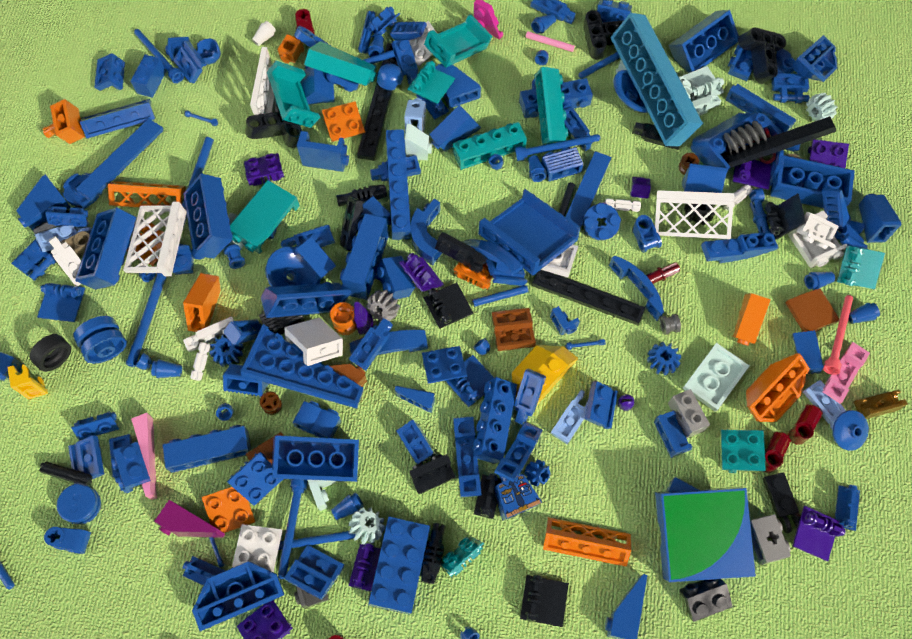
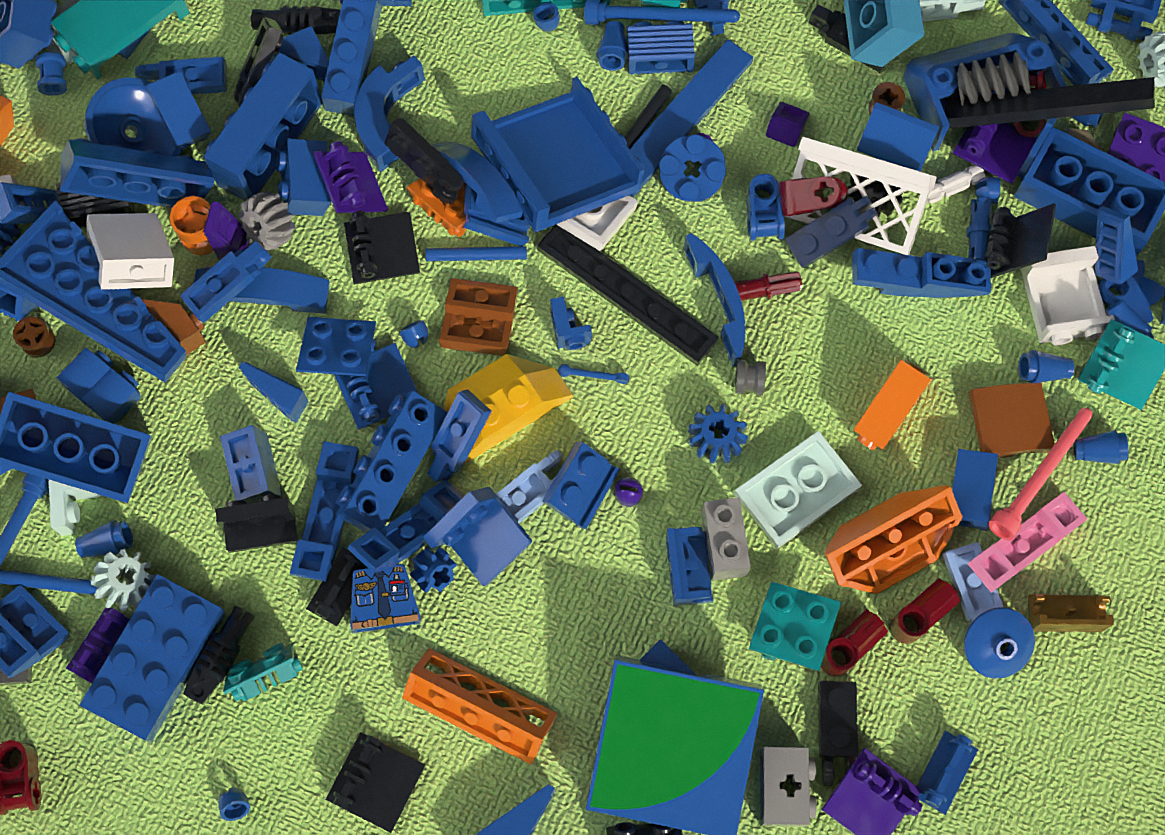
camera: 15 degrees right, 5 degrees up
white axle [605,198,641,212] -> none
white bracket [797,212,838,250] -> none
none -> bracket [423,486,532,586]
none -> dark red piece [779,176,848,216]
none -> dark blue hinge [785,196,878,268]

